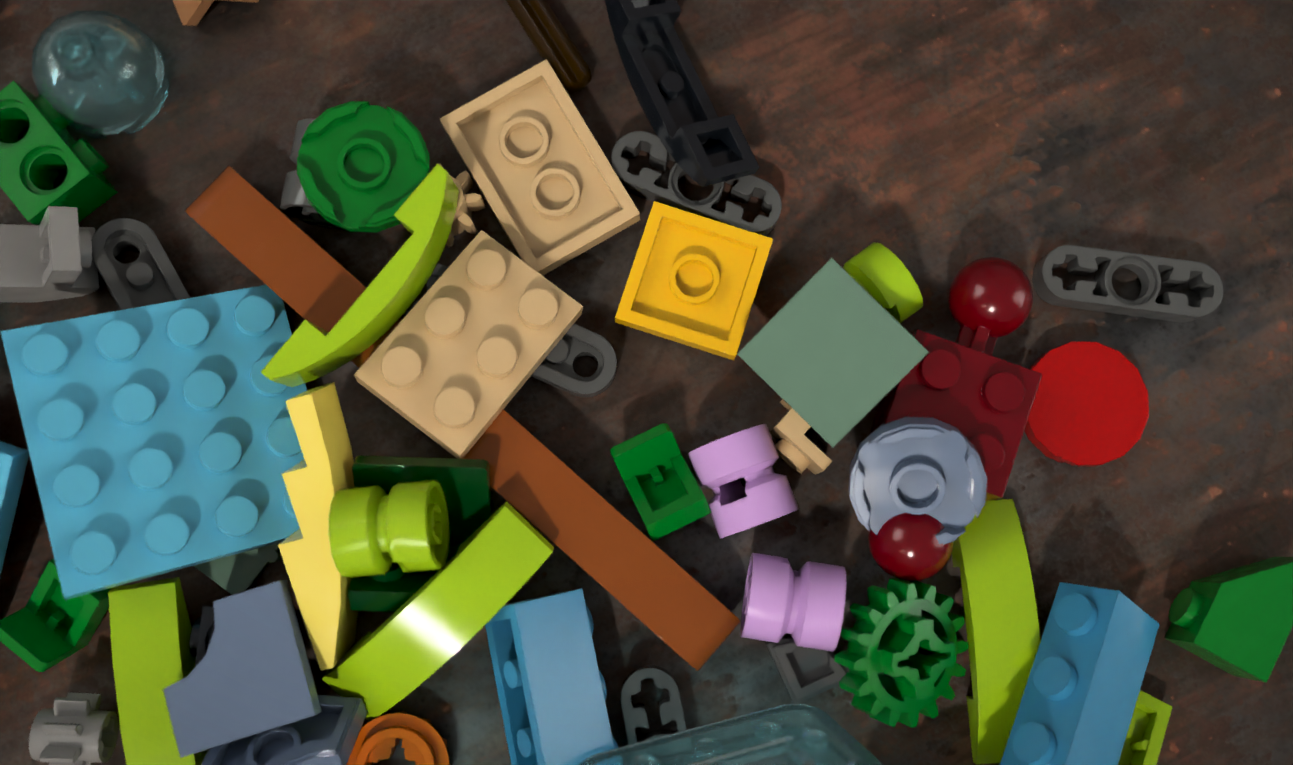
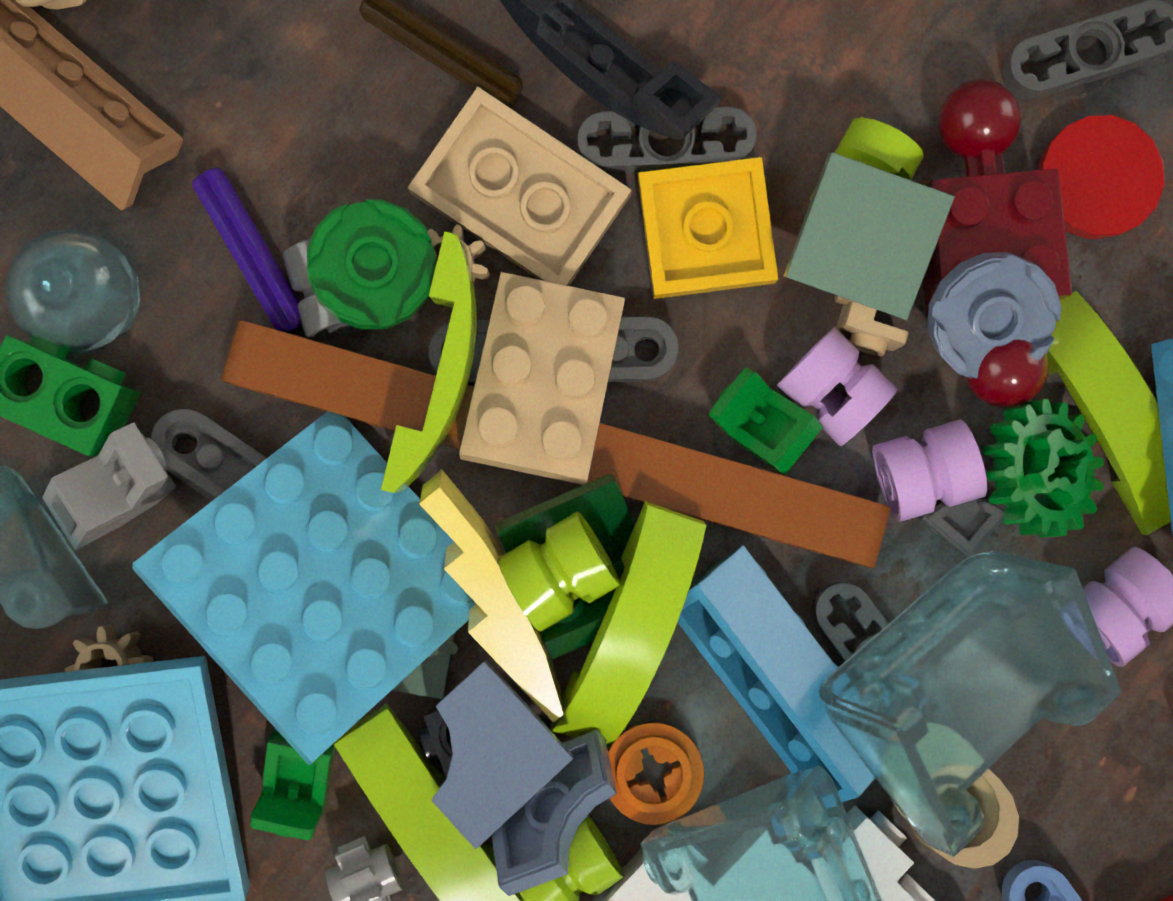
camera: 25 degrees left, 5 degrees up
none -> dark purple axle [192,168,303,334]

